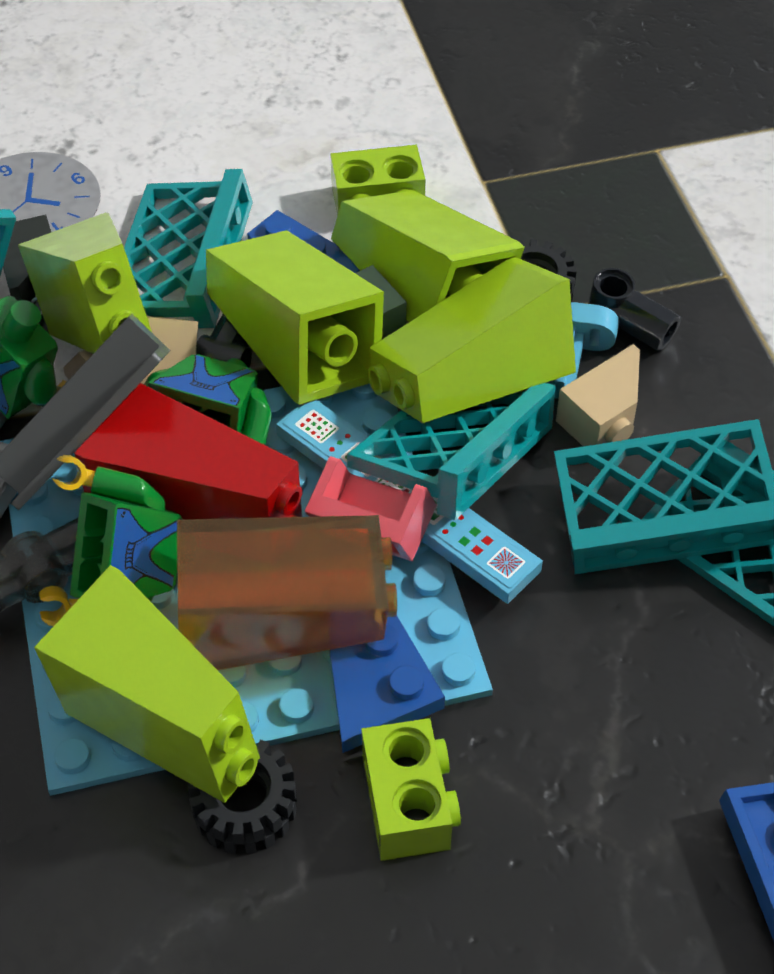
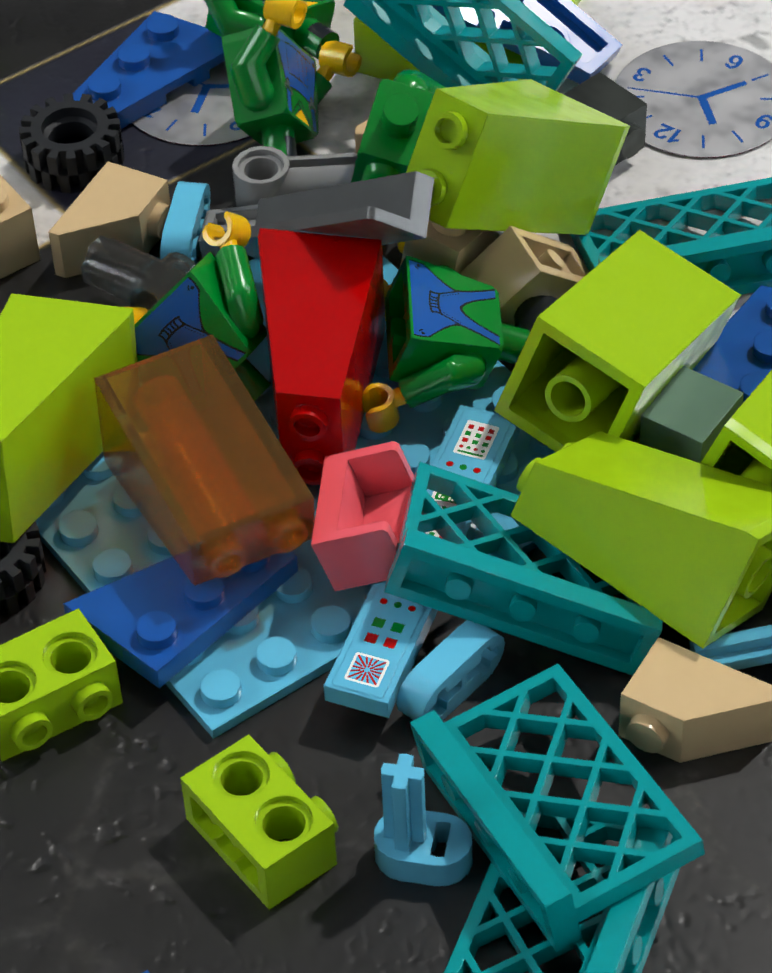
camera: 70 degrees right, 5 degrees down
none -> lime brick [180,734,338,910]
none -> medium azure piece [374,754,473,886]
none -> medium azure beam [396,620,505,721]

